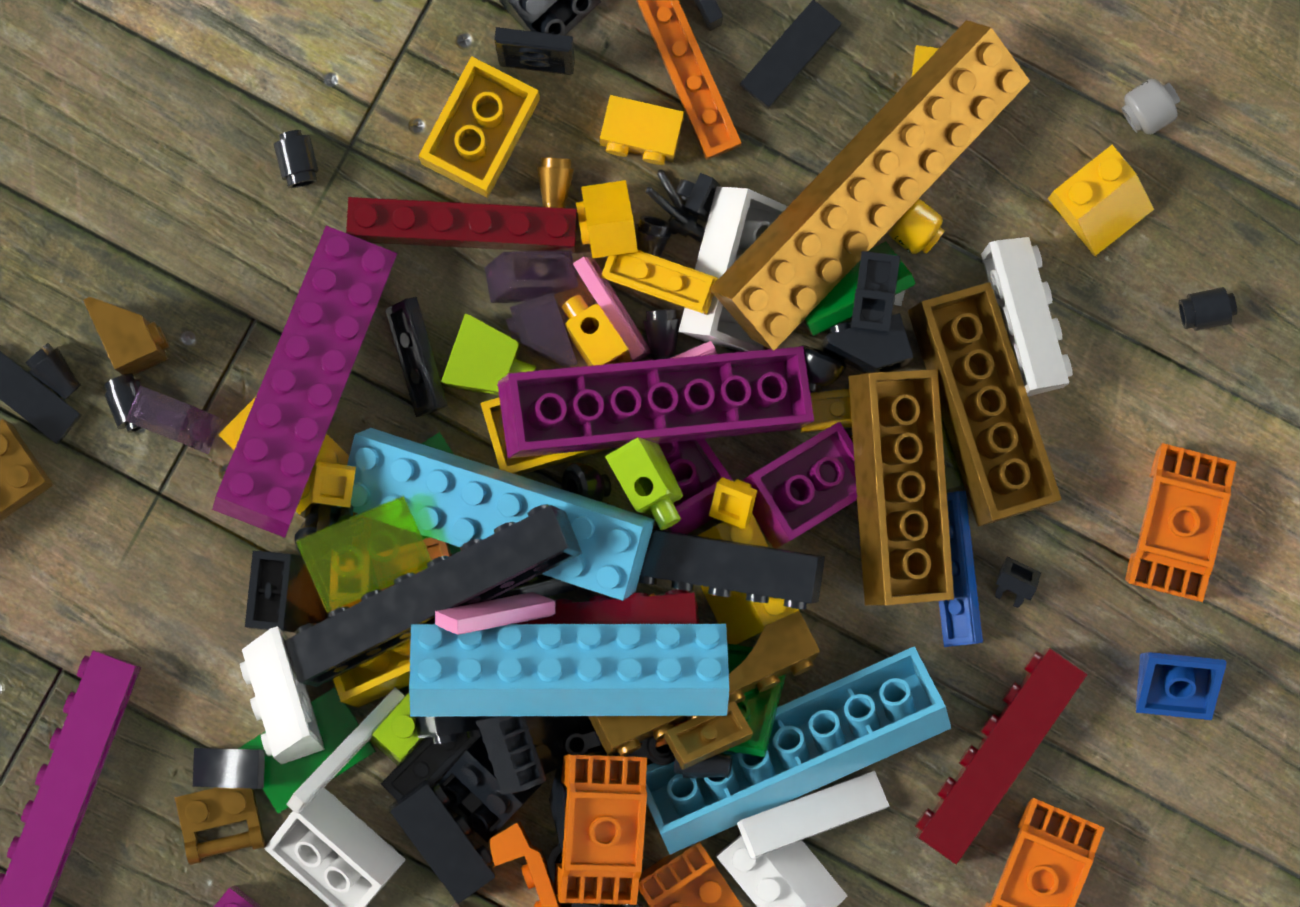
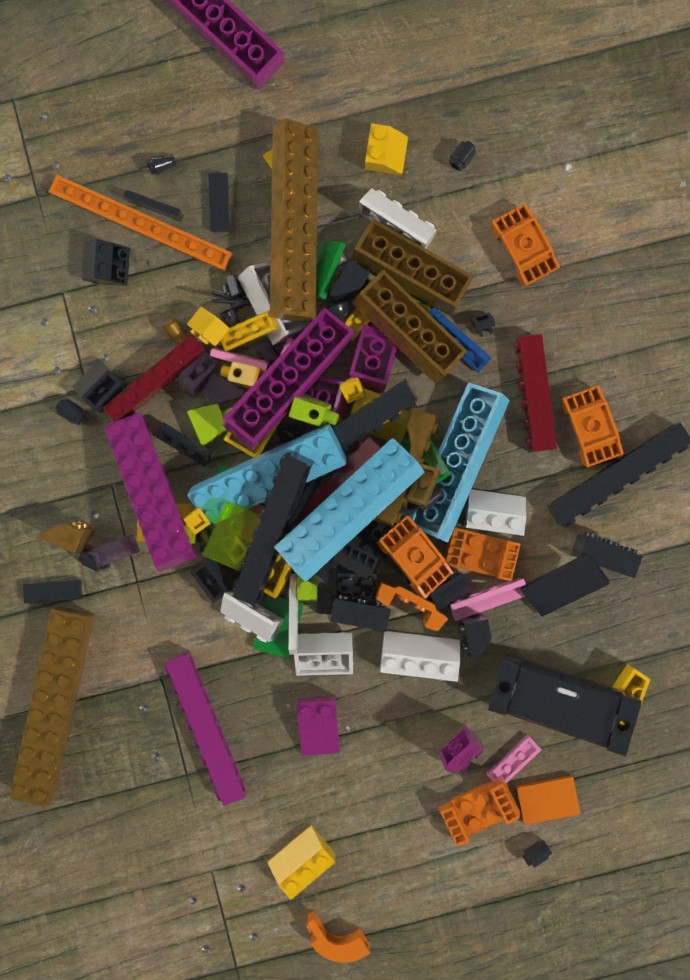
camera: 40 degrees left, 5 degrees up
black cone [26,343,81,400] -> none
pearl gold plate [174,787,265,865] -> none
black slope [192,748,265,789] -> none
yellow brick [418,56,540,198] -> none
bright pink tile [435,592,555,635] -> none
black tile [494,27,575,75] -> none
yellow brick [600,95,684,165] -> none
white tile [737,771,889,859] -> none
black slope [851,251,900,332] -> none
yellow head [888,199,945,254] -> none
light grey head [1121,79,1180,135] -> none
blue slope [1136,652,1226,720] -> none
none -> black slope [73,359,127,413]

